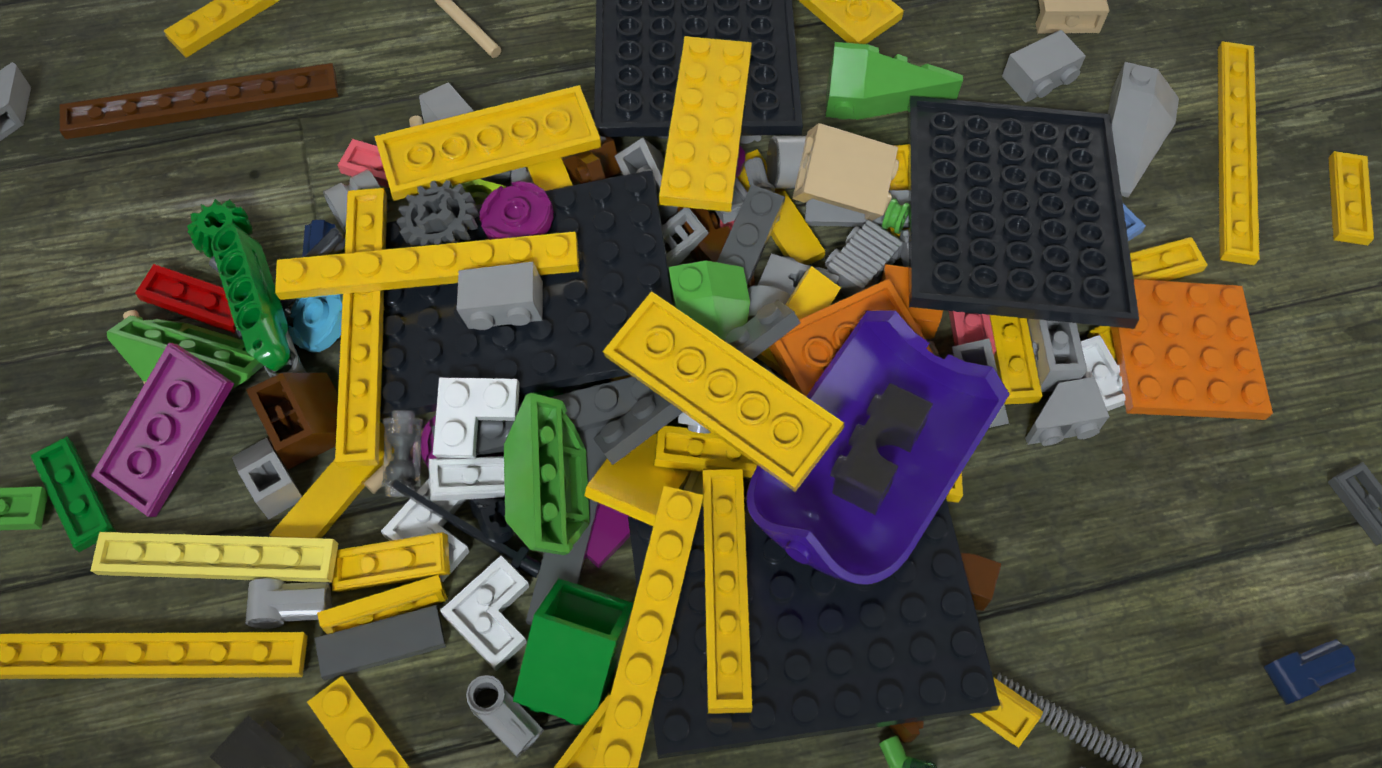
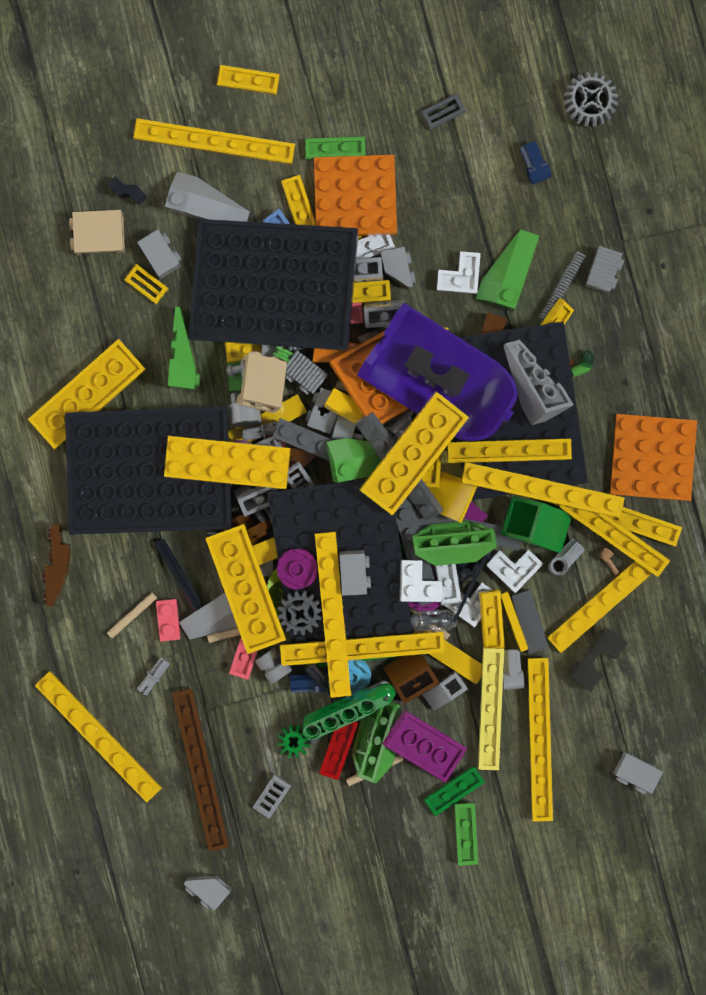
camera: 90 degrees left, 25 degrees up
none -> black piece [107,176,148,206]
none -> yellow tile [124,264,169,305]
none -> light grey axle [137,657,170,696]
none -> black axle [155,539,203,611]
none -> coral plate [156,599,181,642]
none -> light grey slope [253,774,292,819]
none -> bright green tile [305,137,366,160]
none -> white plate [437,251,480,294]
none -> bright green wedge [475,229,539,312]
none -> light grey wedge [504,340,573,425]

